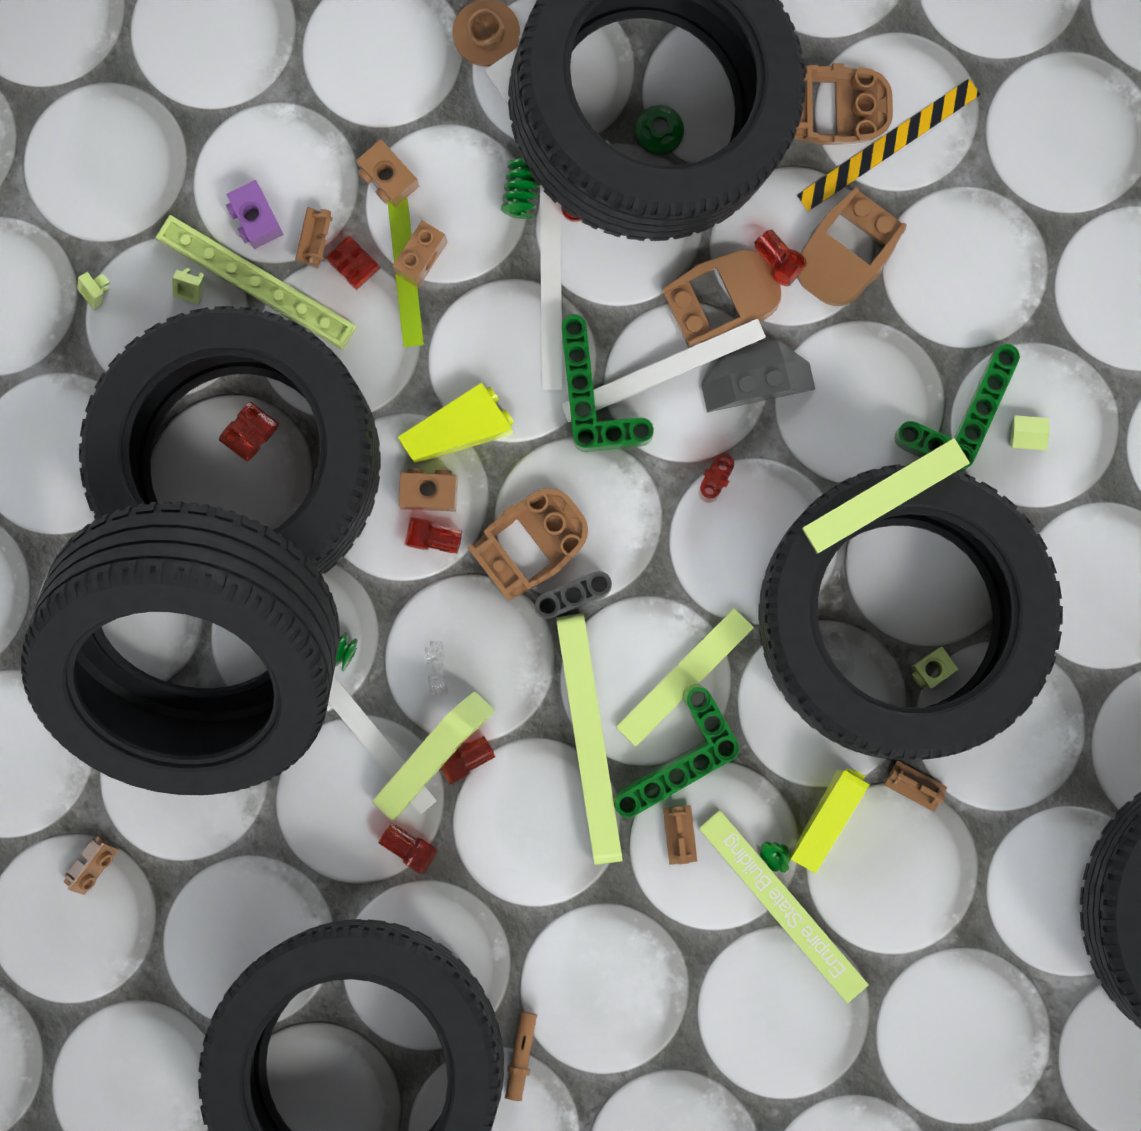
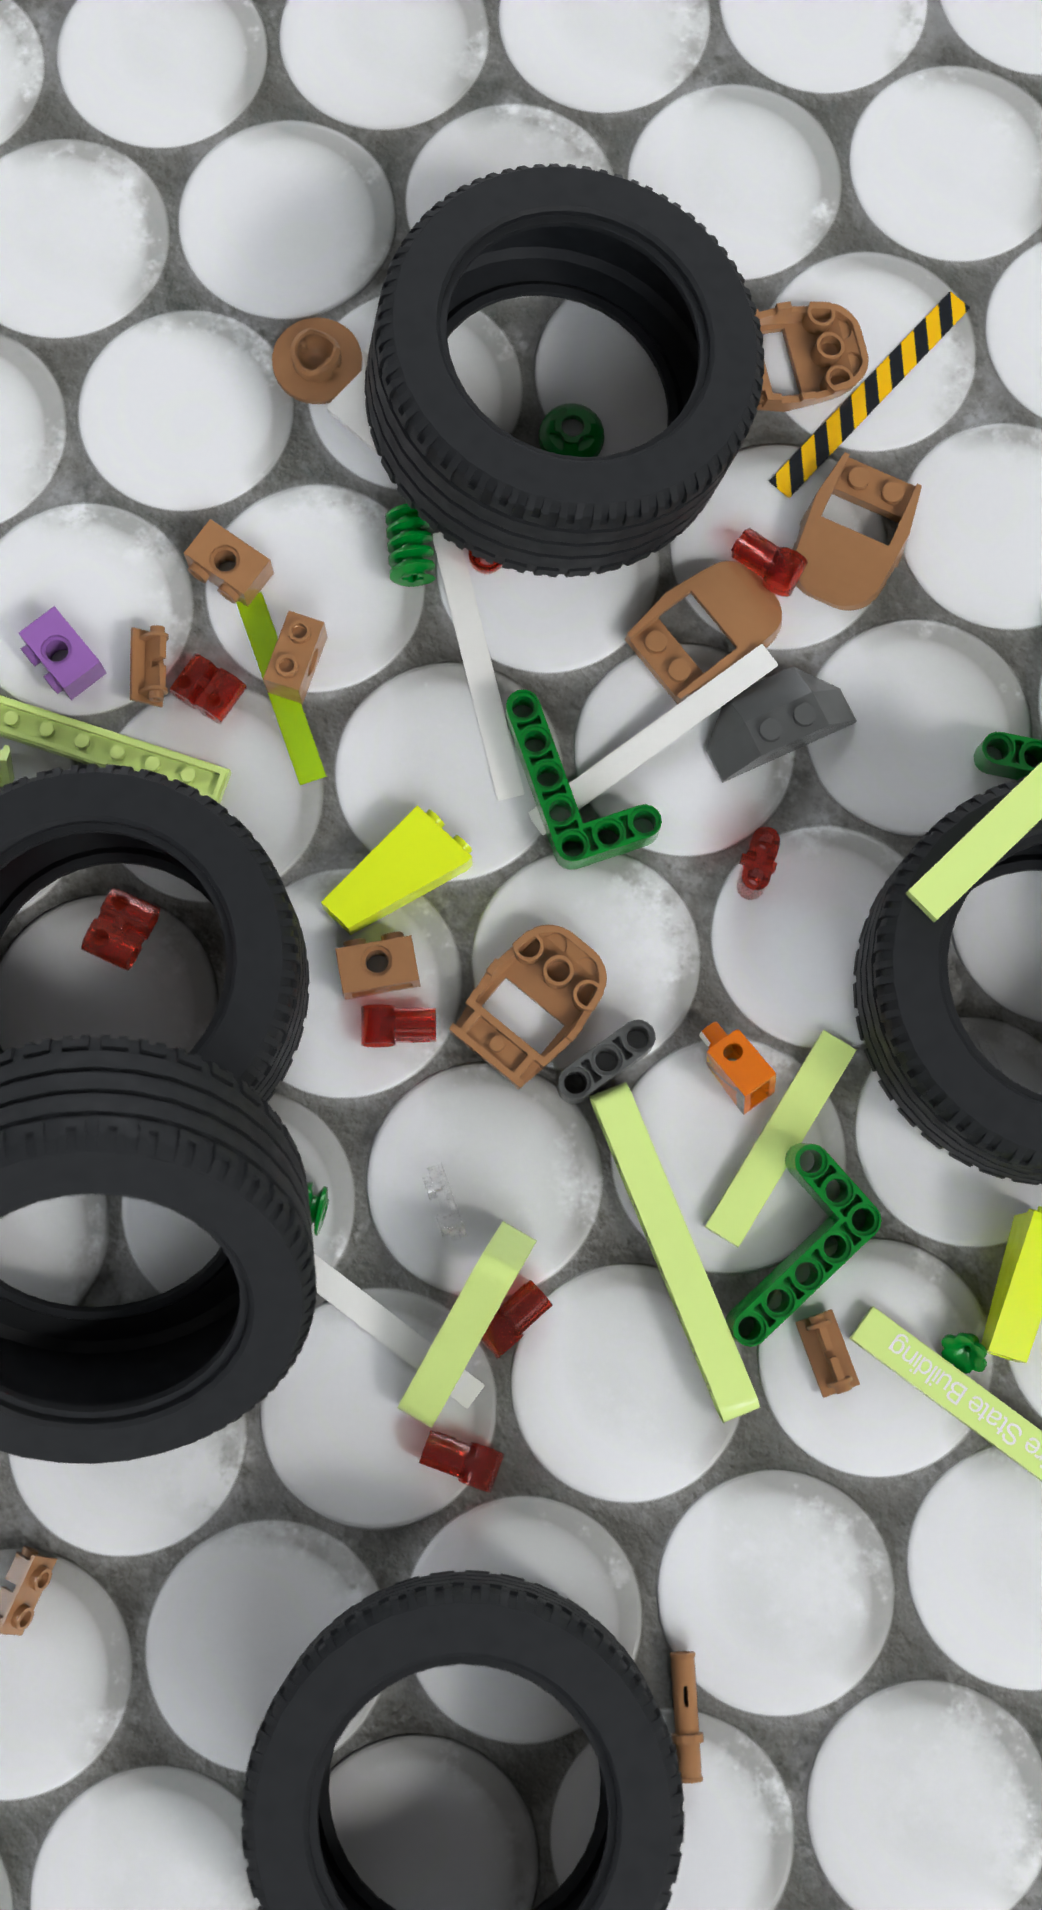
camera: 25 degrees left, 5 degrees down
none -> orange torso [699,1021,777,1115]

